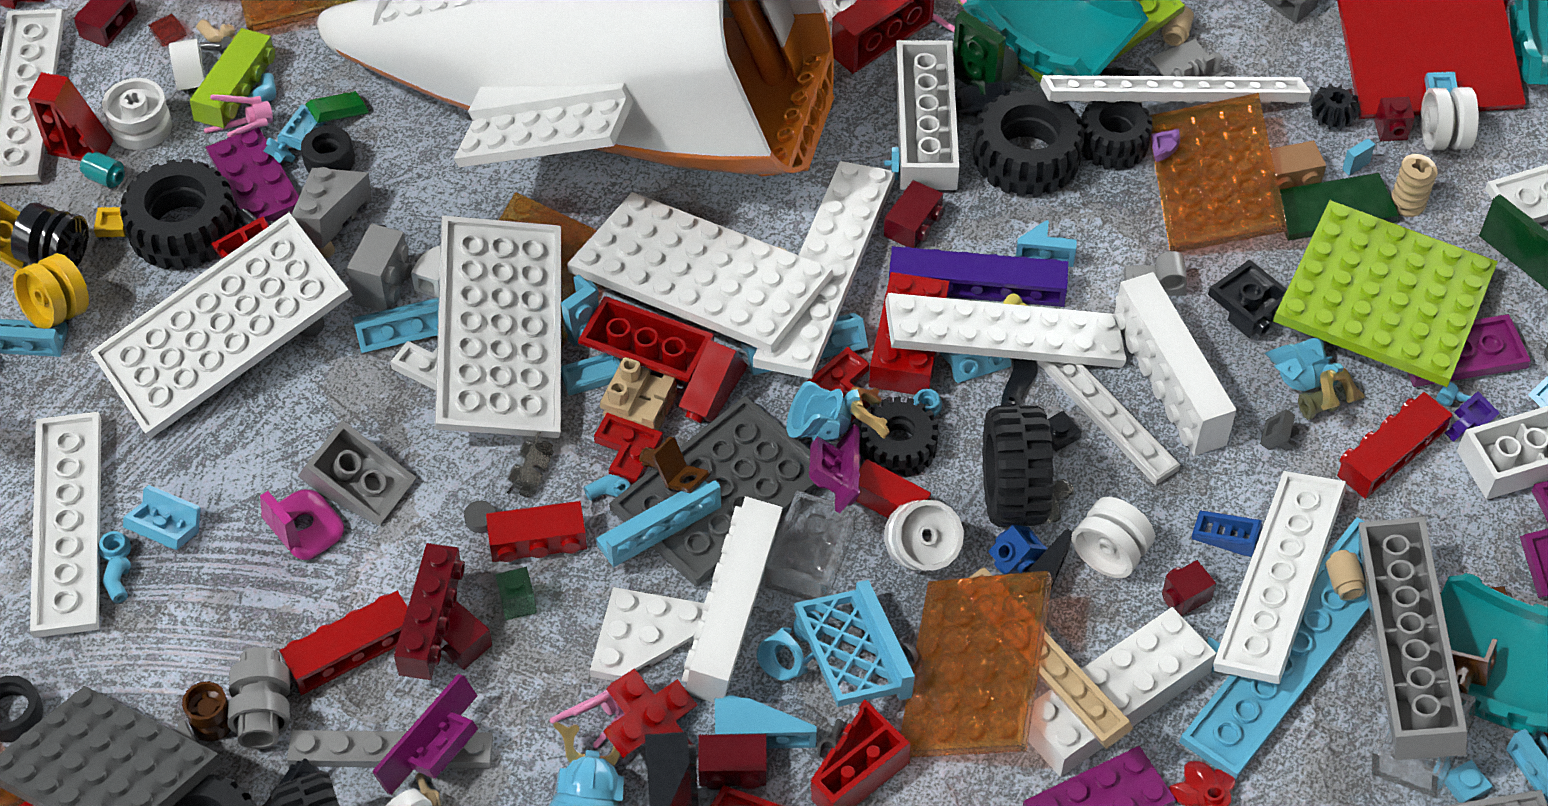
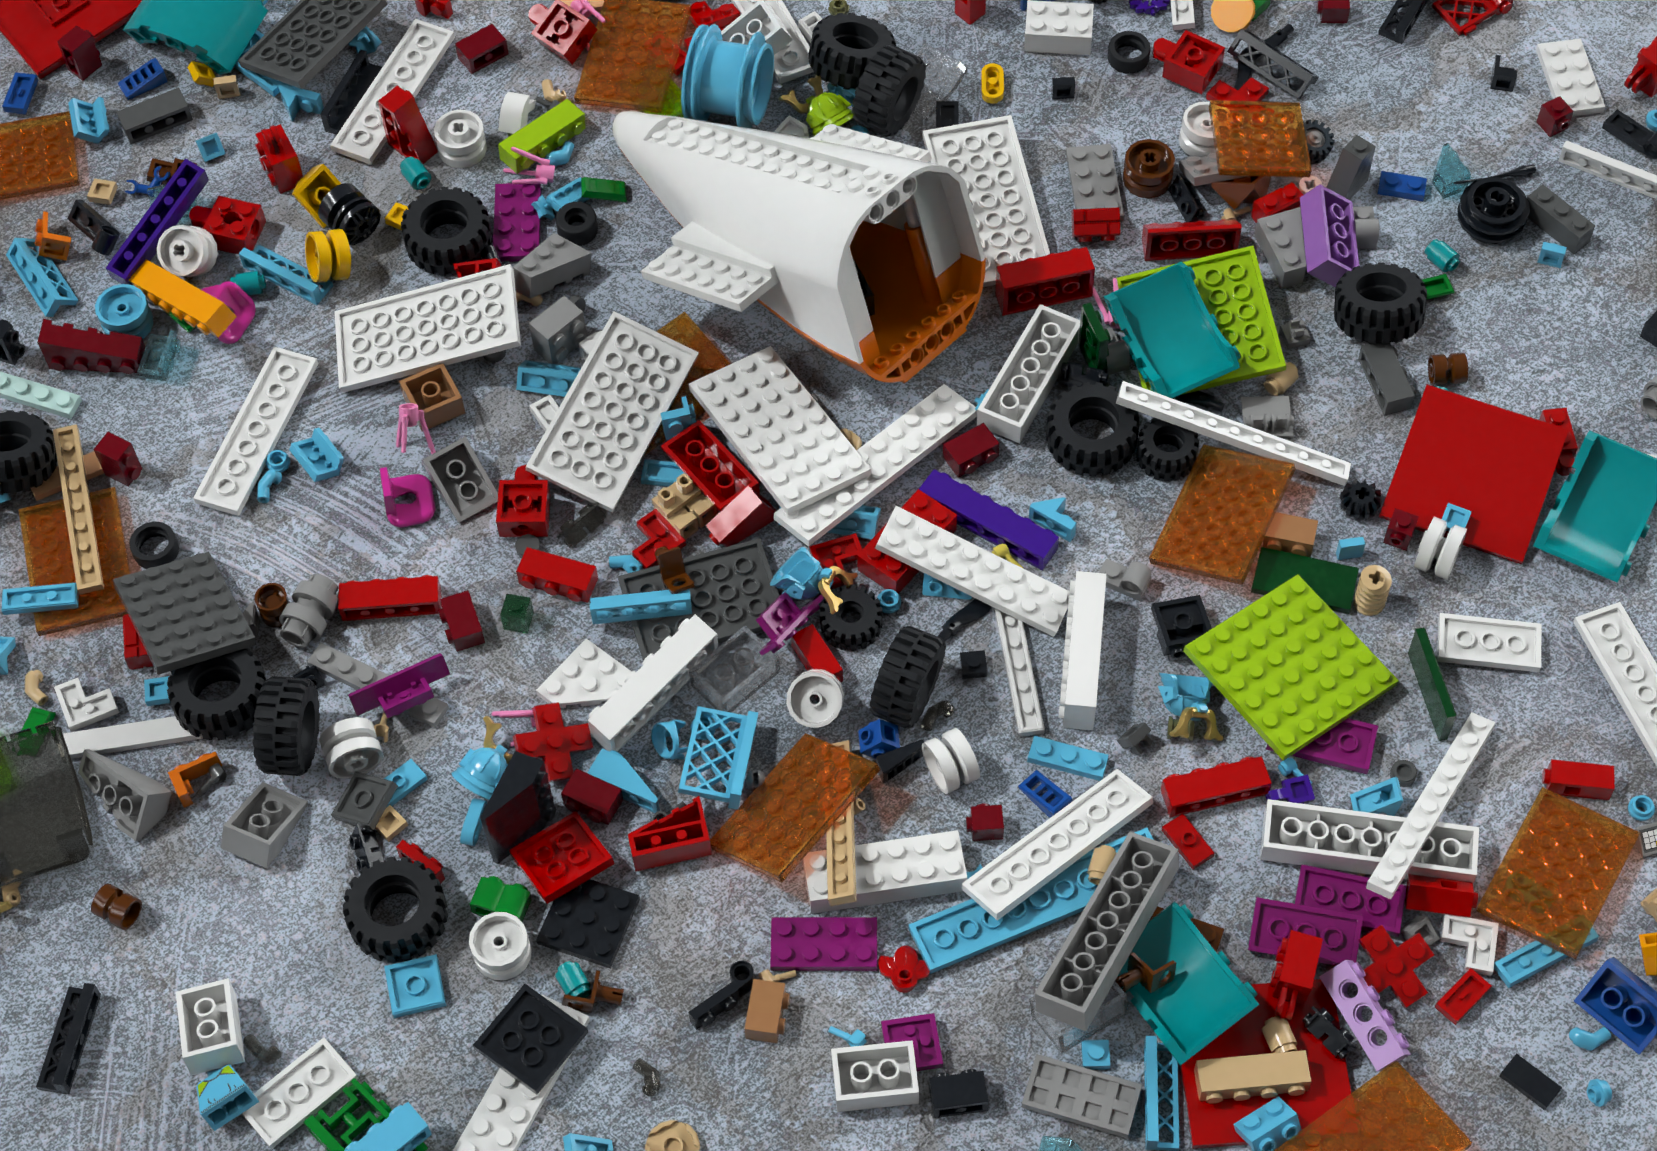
camera: 30 degrees right, 5 degrees up
clear red tile [148,13,187,47] -> none
dark red brick [394,543,465,680] -> none
medium lavender tile [1151,129,1180,162] -> none
none -> bright pink plant [396,403,436,454]
none -> medium nougat brick [399,364,465,432]
none -> red brick [496,465,551,537]
none -> medium azure plate [1027,736,1109,781]
none -> red plate [1162,814,1215,870]

